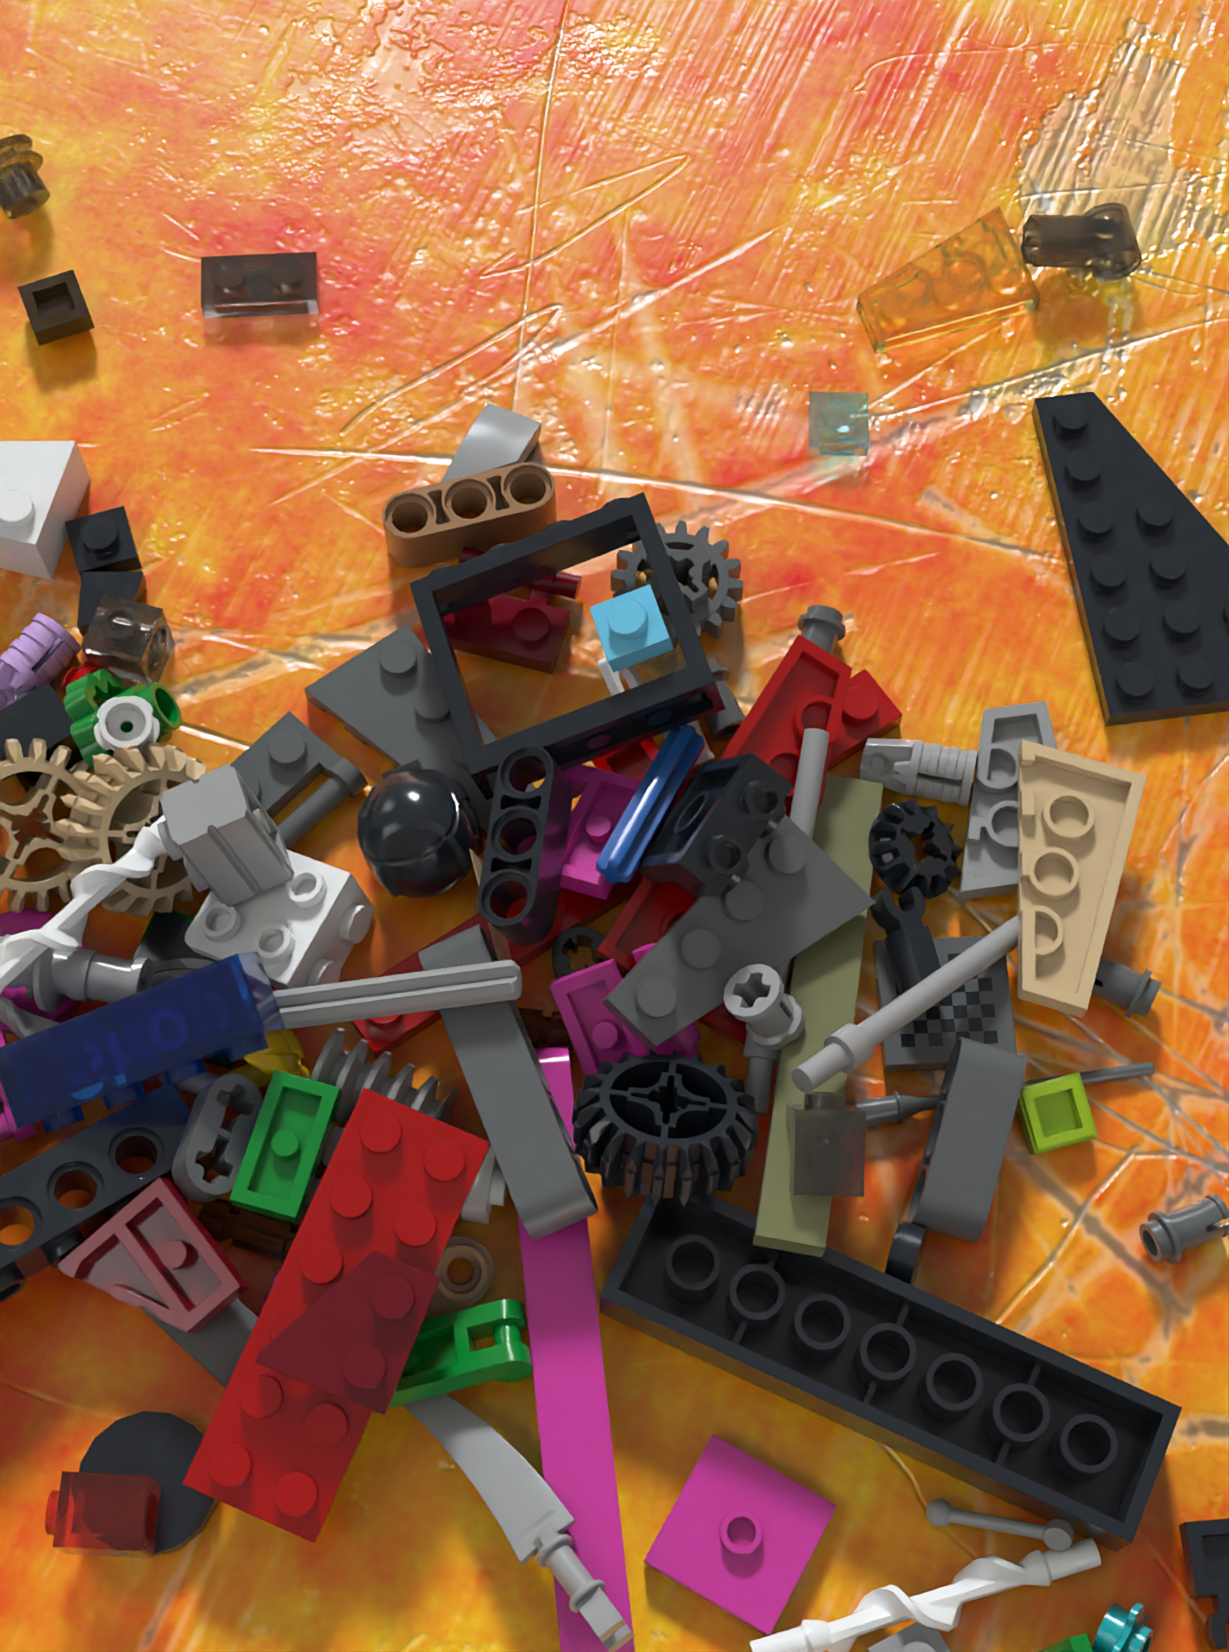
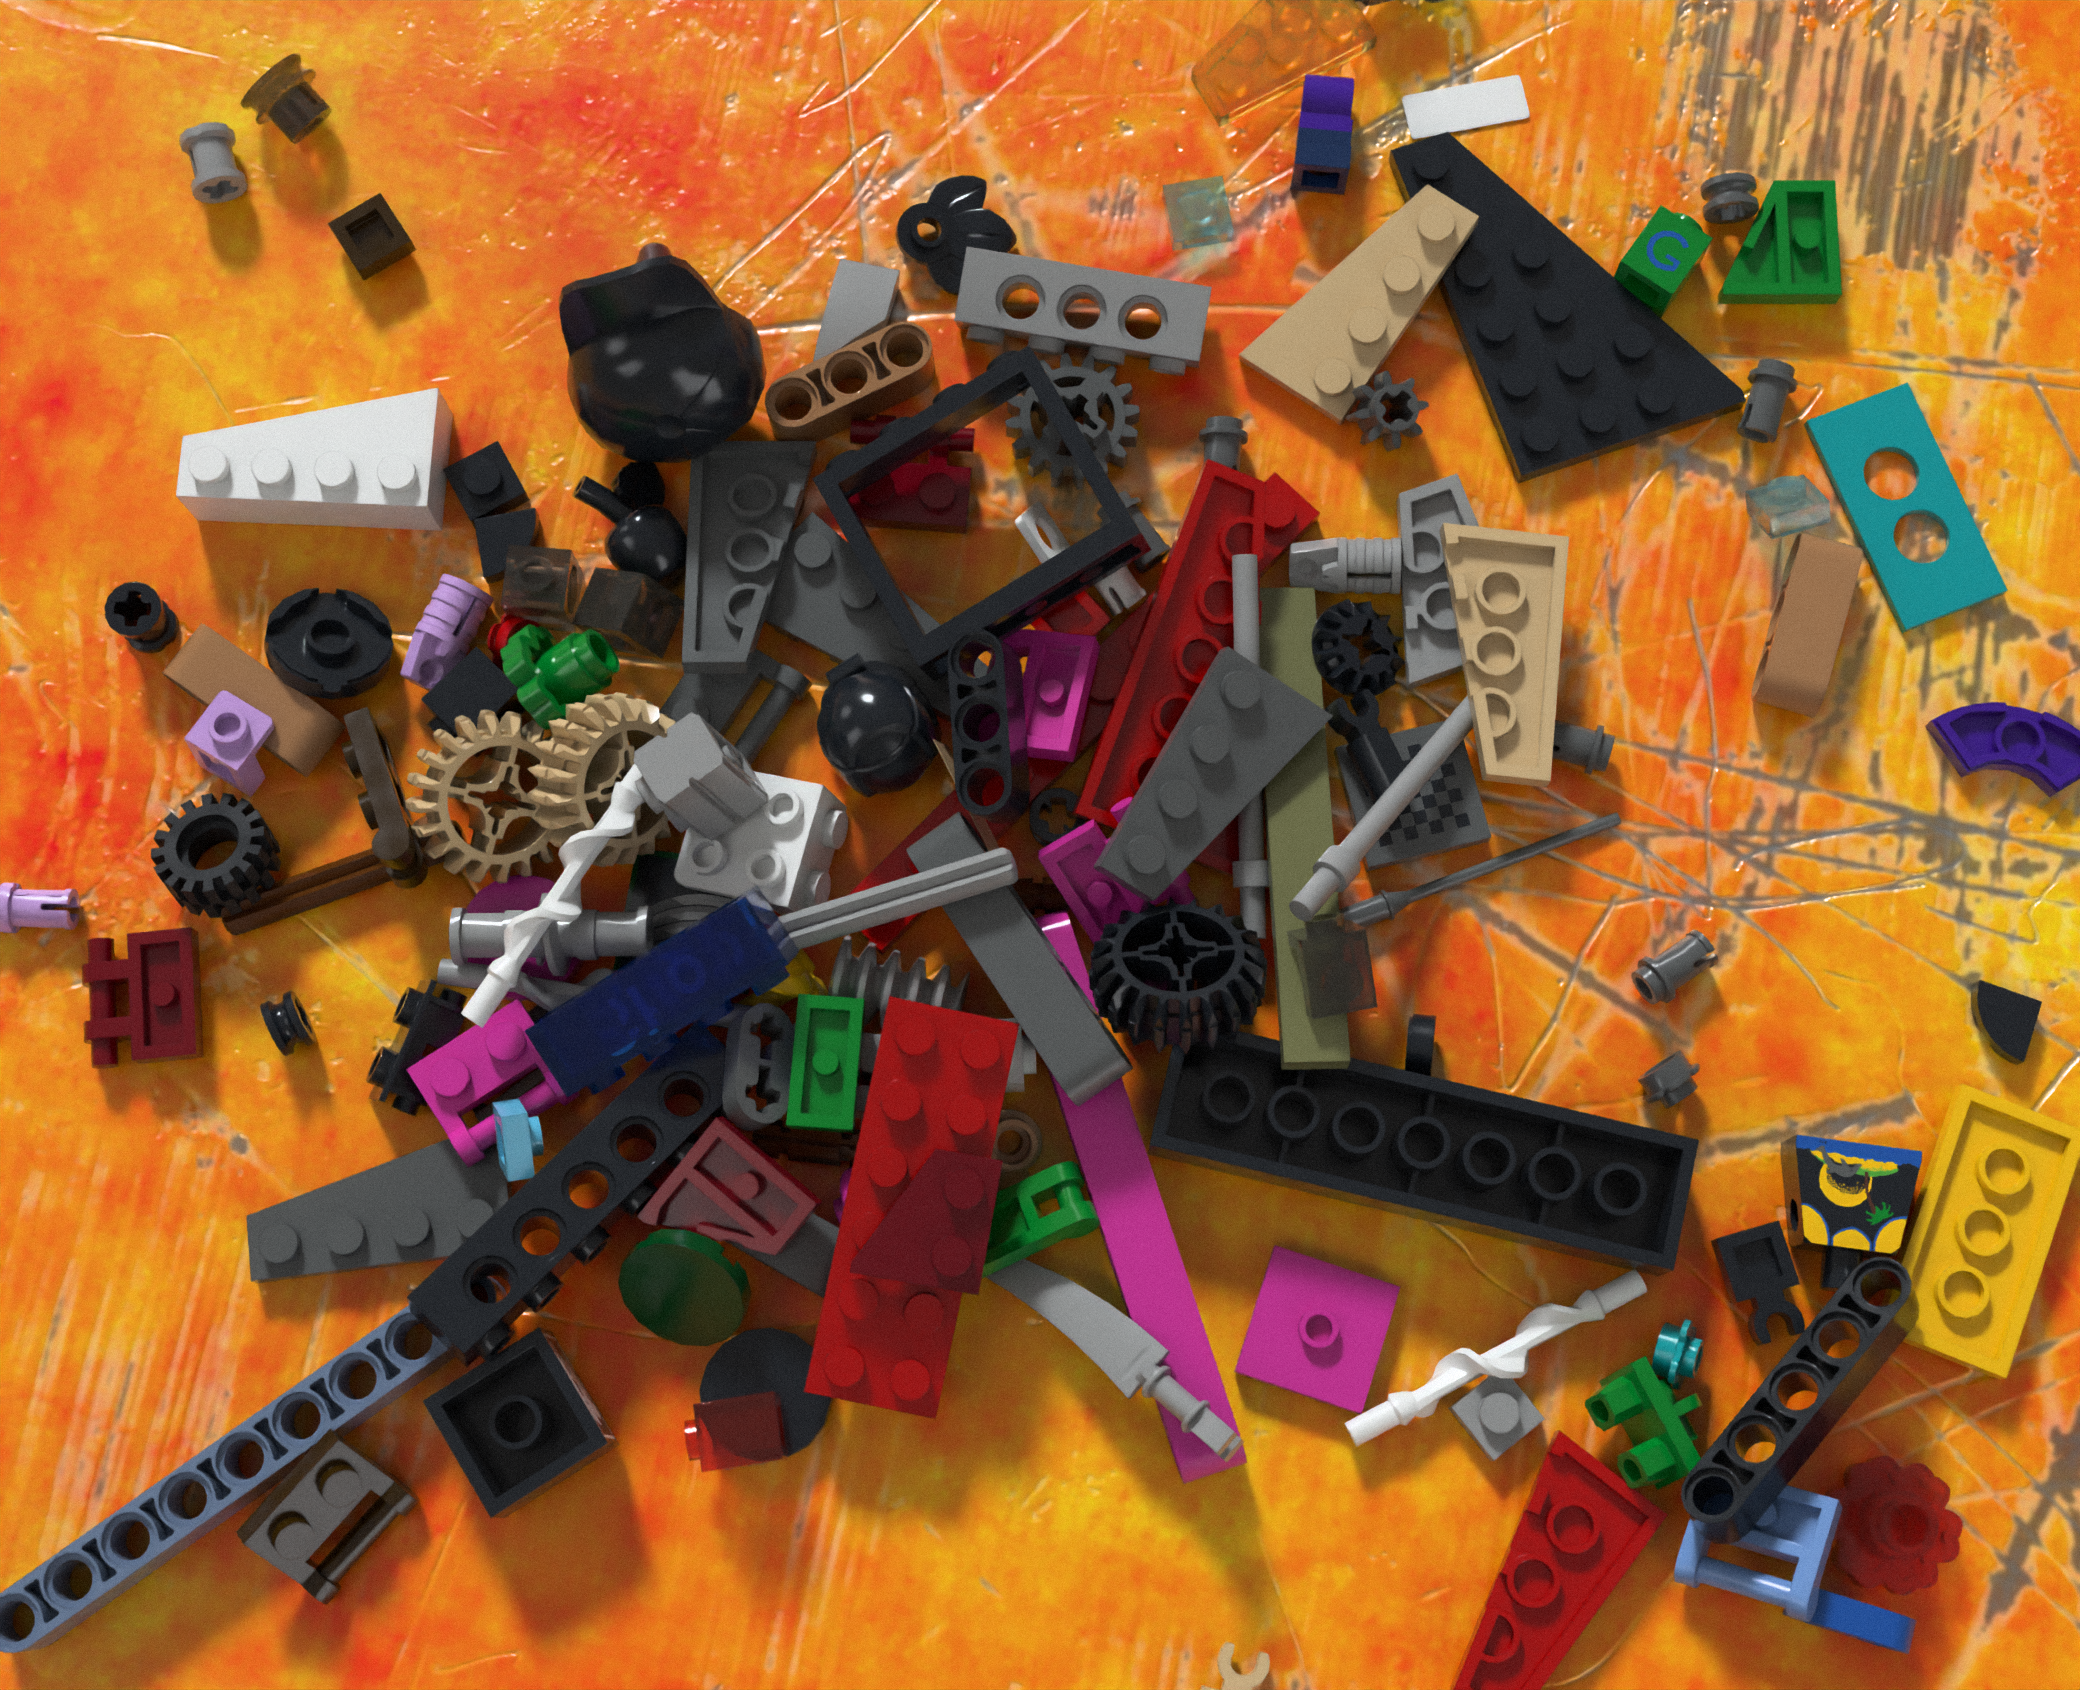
camera: 10 degrees left, 10 degrees up
white plate [94,696,160,754] -> none
clear smoke plate [201,252,319,318] -> none
medium azure plate [589,584,674,673] -> none
blue axle [596,724,705,885] -> none
black plate [636,753,793,897] -> none
light grey bush [723,964,805,1051] -> none
dark grey beam [908,1036,1026,1244] -> none
light grey hinge [925,1499,1075,1552] -> none
lime tile [1016,1072,1098,1155] -> none
none -> black piece [559,243,766,463]
none -> clear smoke brick [571,567,684,659]
none -> black piece [573,461,687,591]
none -> dark green tile [618,1229,751,1346]
none -> dark grey wing [682,441,817,674]
none -> black plate [895,175,1017,295]
none -> light grey brick [954,247,1212,376]
none -> tan wing [1239,184,1479,425]
none -> leg [1290,74,1354,195]
none -> dark grey gear [1346,371,1429,452]
none -> white sticker [1402,75,1530,139]
none -> dark grey plate [1638,1051,1700,1109]

